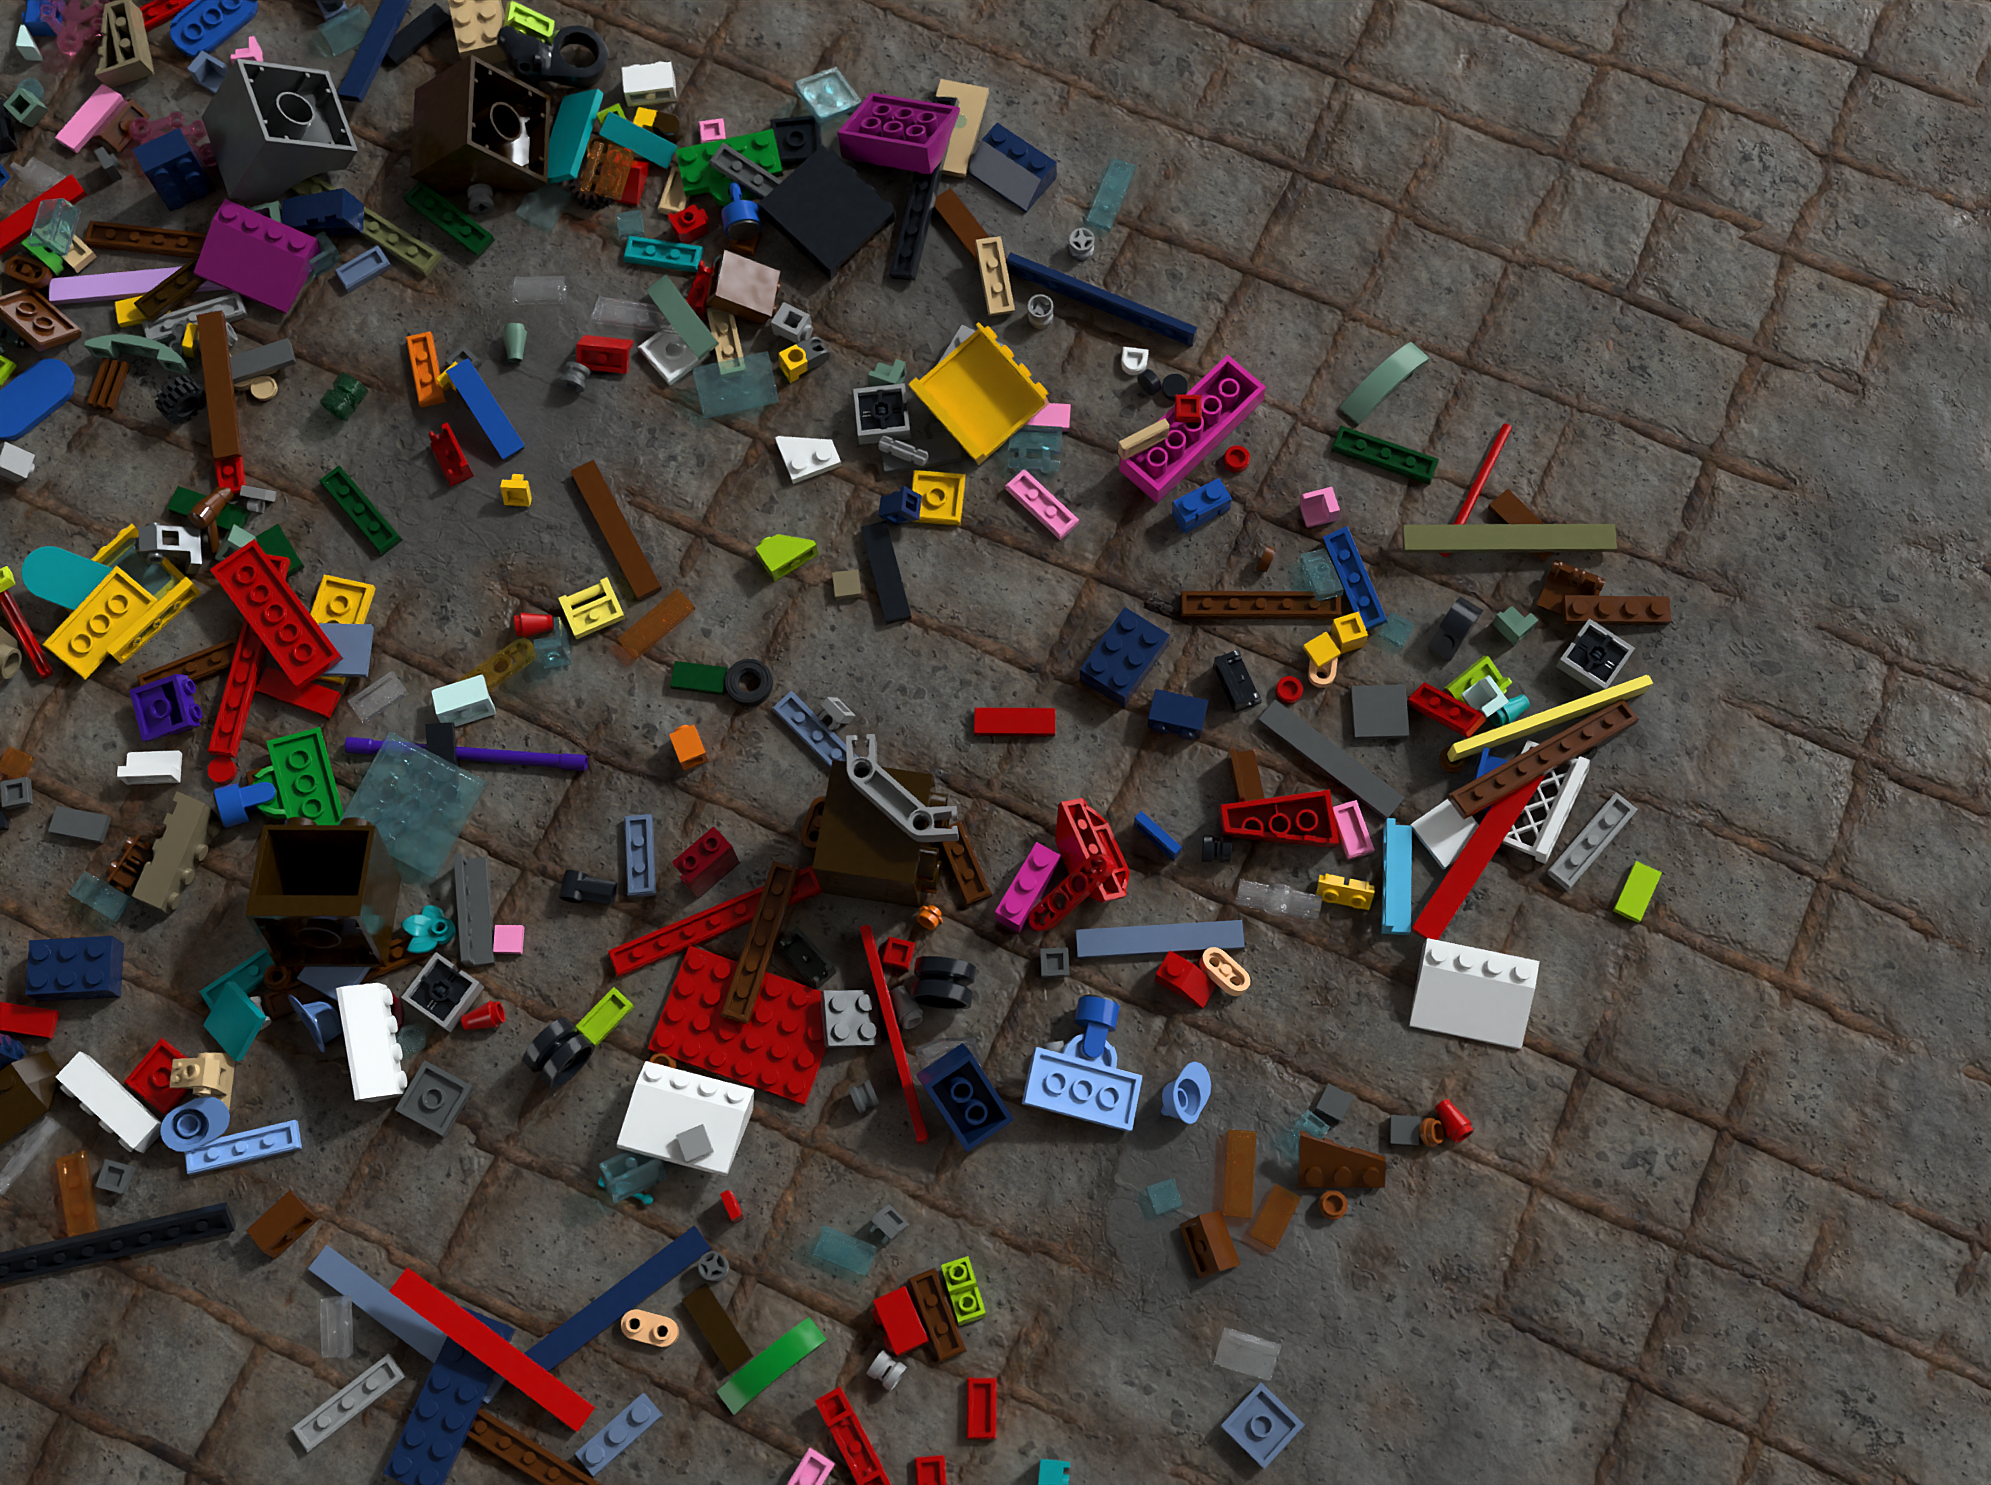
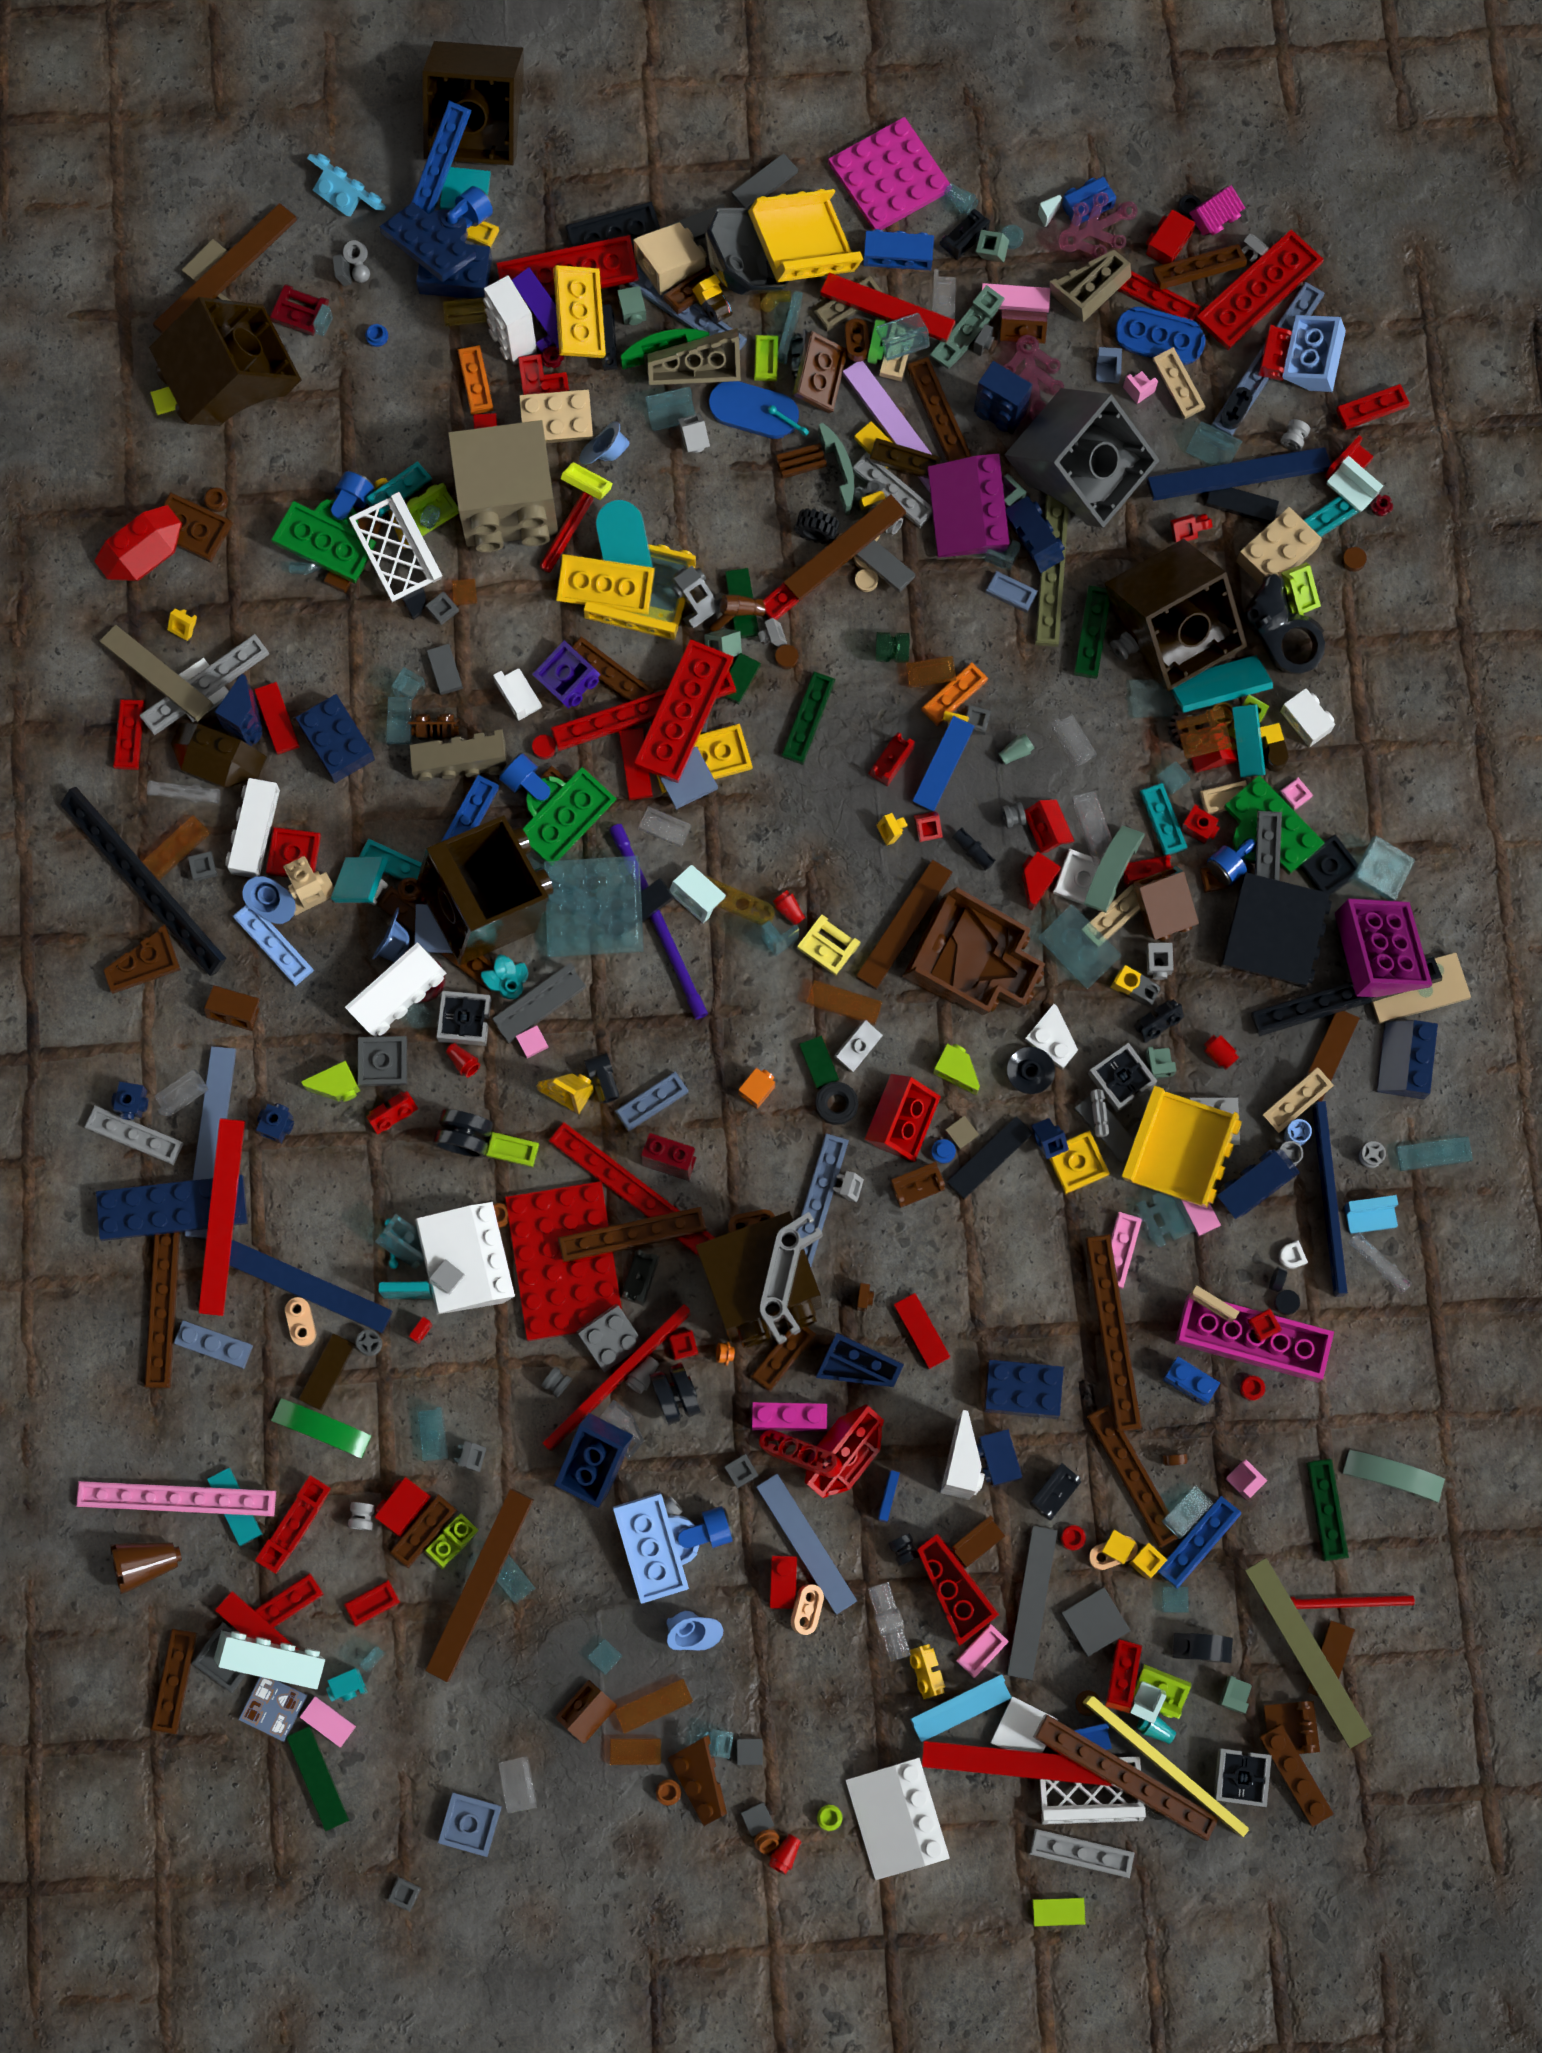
camera: 55 degrees right, 5 degrees up
none -> reddish brown wing [104,924,181,994]
none -> dark blue brick [111,1081,149,1121]
none -> dark blue brick [256,1103,294,1144]
none -> lime slope [301,1061,360,1102]
none -> clear light blue tile [360,1646,386,1672]
none -> red hinge [366,1091,418,1135]
none -> teal tile [379,1282,433,1299]
none -> clear light blue panel [391,667,426,700]
none -> reddish brown tile [426,1488,534,1682]
none -> blue plate [441,775,499,842]
none -> clear light blue hinge [497,1555,536,1604]
none -> yellow wedge [536,1073,594,1114]
none -> teal hinge [768,405,809,436]
none -> reddish brown tile [775,644,799,669]
none -> dark blue wedge [816,1333,904,1387]
none -> lime plate [817,1805,842,1831]
none -> plate [834,1020,883,1072]
none -> reddish brown plate [857,1283,874,1312]
none -> red slope [864,1074,941,1162]
none -> reddish brown hinge [890,1162,945,1208]
none -> reddish brown panel [902,887,1045,1015]
none -> clear orange tile [907,656,956,688]
none -> red slope [914,811,943,842]
none -> sand green slope [930,285,1005,369]
none -> blue plate [931,1139,956,1164]
none -> white slope [940,1410,985,1500]
none -> black pin [952,827,996,871]
none -> black dish [1007,1047,1055,1094]
none -> red slope [1022,851,1061,911]
none -> reddish brown tile [1085,1234,1142,1432]
none -> black hinge [1134,999,1184,1043]
none -> tan plate [1153,347,1205,420]
none -> red plate [1170,514,1213,543]
none -> red brick [1204,1035,1239,1070]
none -> dark blue brick [1217,1149,1300,1219]
none -> light blue wheel [1284,1119,1312,1146]
none -> medium azure panel [1344,1195,1398,1234]
none -> clear pin [1348,1232,1413,1295]

